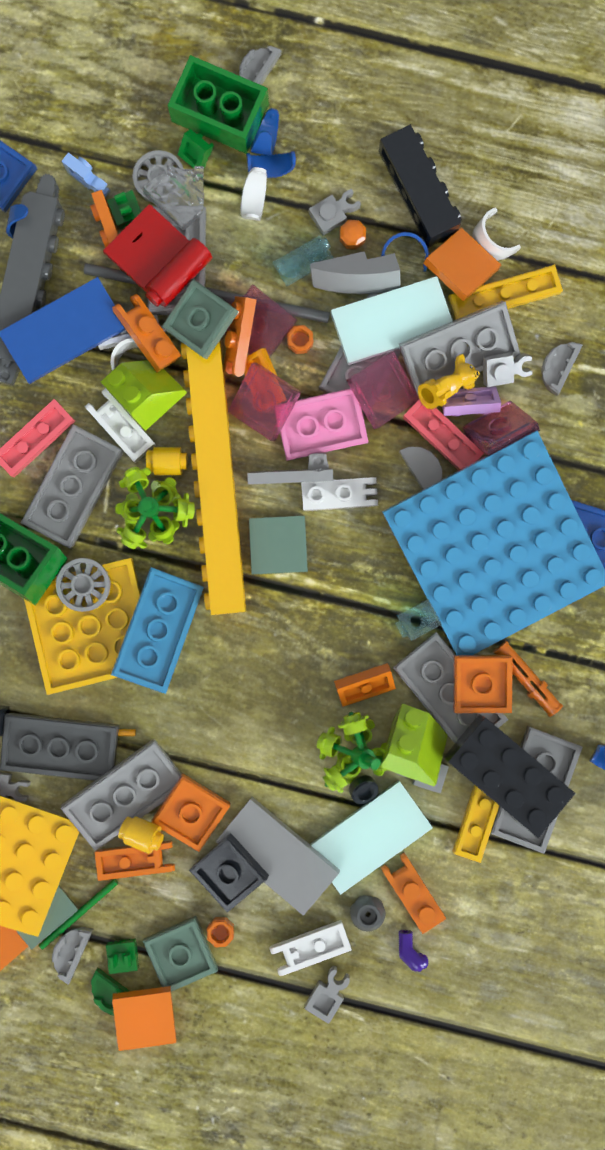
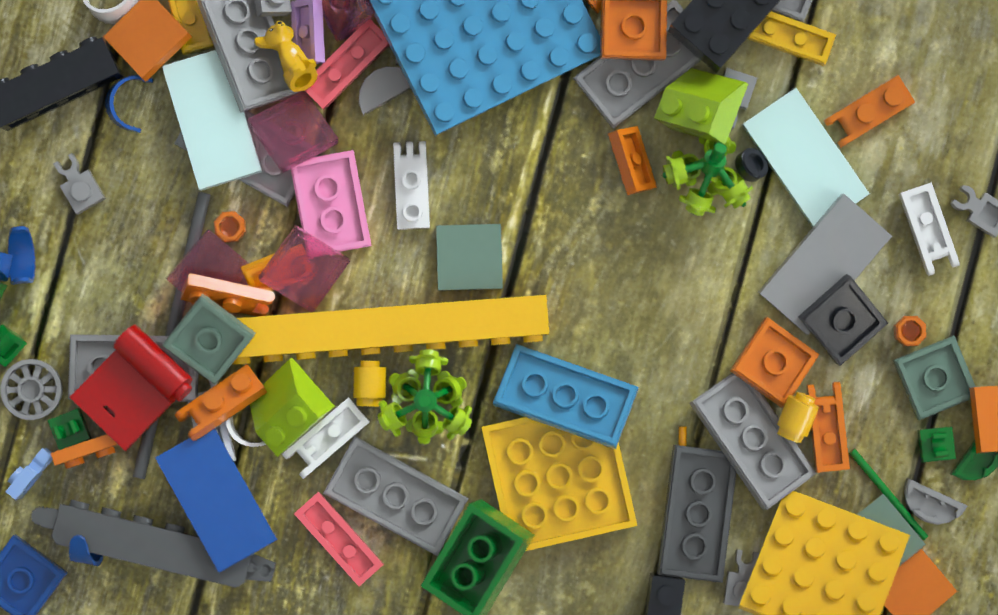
camera: 90 degrees left, 0 degrees up
light grey wheel [56,558,111,612] -> none
clear slope [143,164,204,231] -> none
white helmet [240,167,267,221] -> none
light grey hinge [247,453,333,484] -> none
clear light blue hinge [273,235,334,287] -> none
light grey slope [310,251,400,294] -> none
orange tile [340,220,366,250] -> none
dark grey plate [350,895,386,932] -> none
clear light blue brick [395,599,442,640] -> none
dark purple arm [399,930,429,972] -> none

